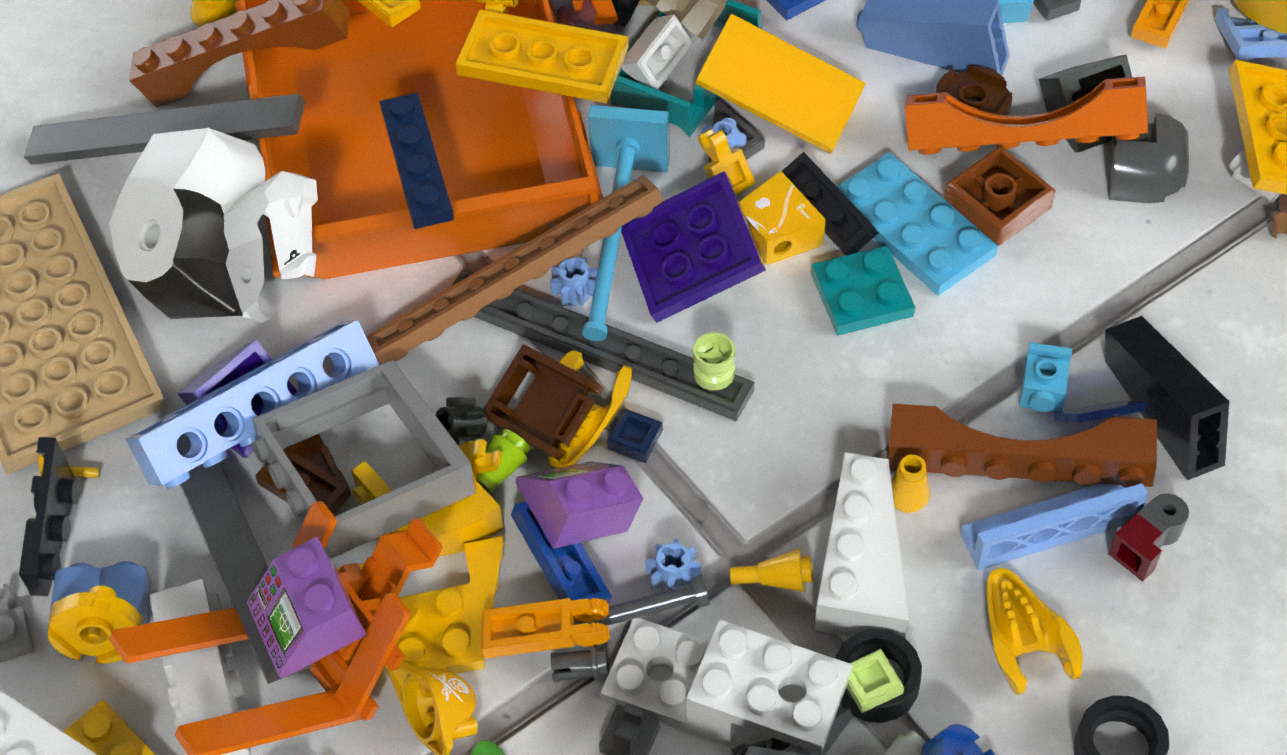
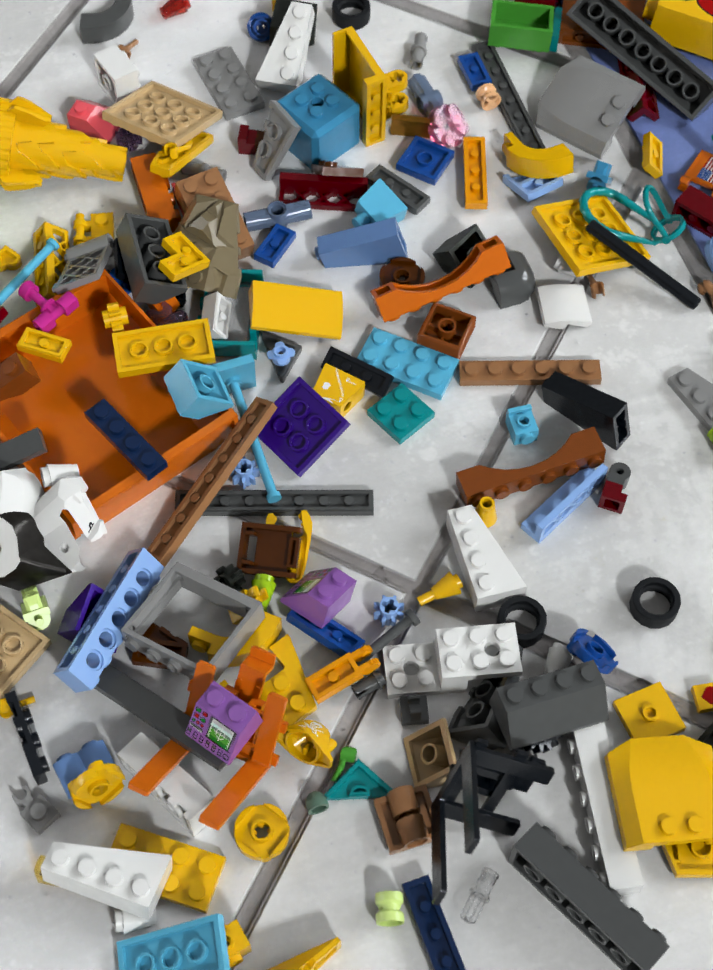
camera: 30 degrees left, 5 degrees up
dark blue tile [607,408,663,463] -> none
yellowish green wheel [693,332,735,390] -> none
yellow plate [698,129,756,195] -> none
yellowish green tile [846,649,904,713] -> none
yellow animal [987,568,1083,695] -> none
clear blue piece [1053,400,1147,423] -> none
none -> yellowish green hips [20,585,51,631]
none -> white cone [40,464,80,488]
none -> medium azure slope [163,359,234,420]
none -> medium nougat plate [458,360,602,386]
none -> white slope [535,284,592,330]

